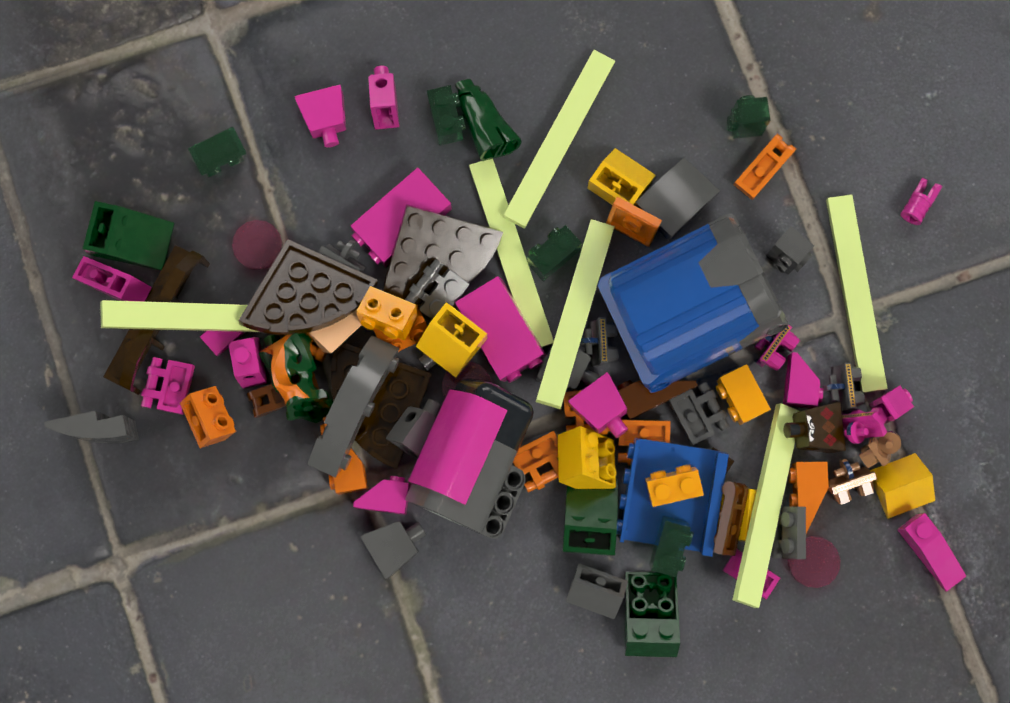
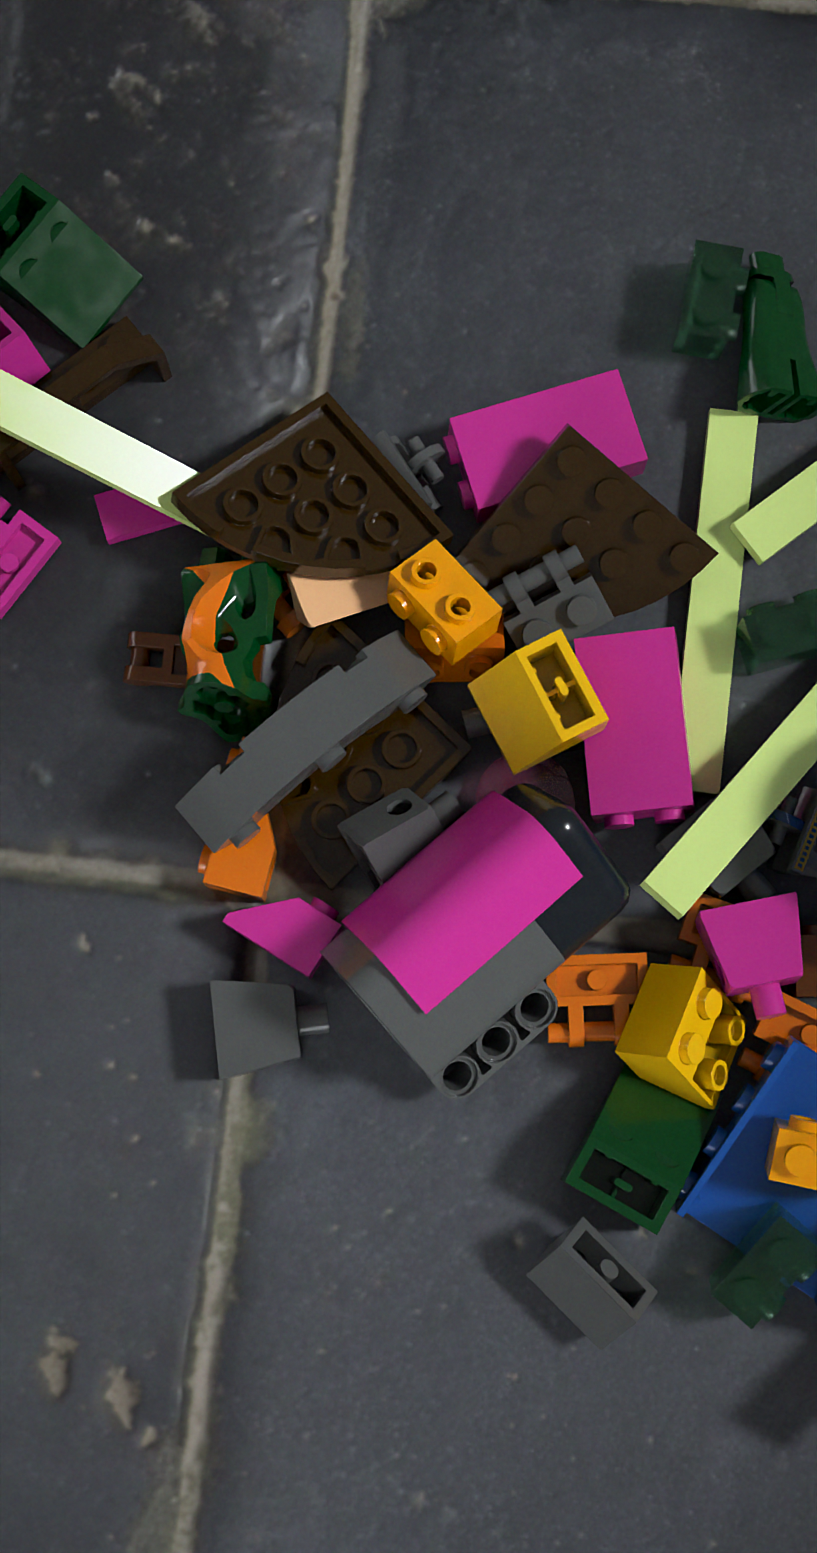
camera: 25 degrees right, 0 degrees up
orange brick [180,386,236,448] -> none
clear green brick [187,127,247,178] -> none
dark pink torso [229,337,267,389] -> none
clear pink tile [232,220,283,270] -> none
dark pink torso [295,85,346,148] -> none
dark pink torso [368,66,399,130] -> none
dark green slope [624,572,680,657] -> none

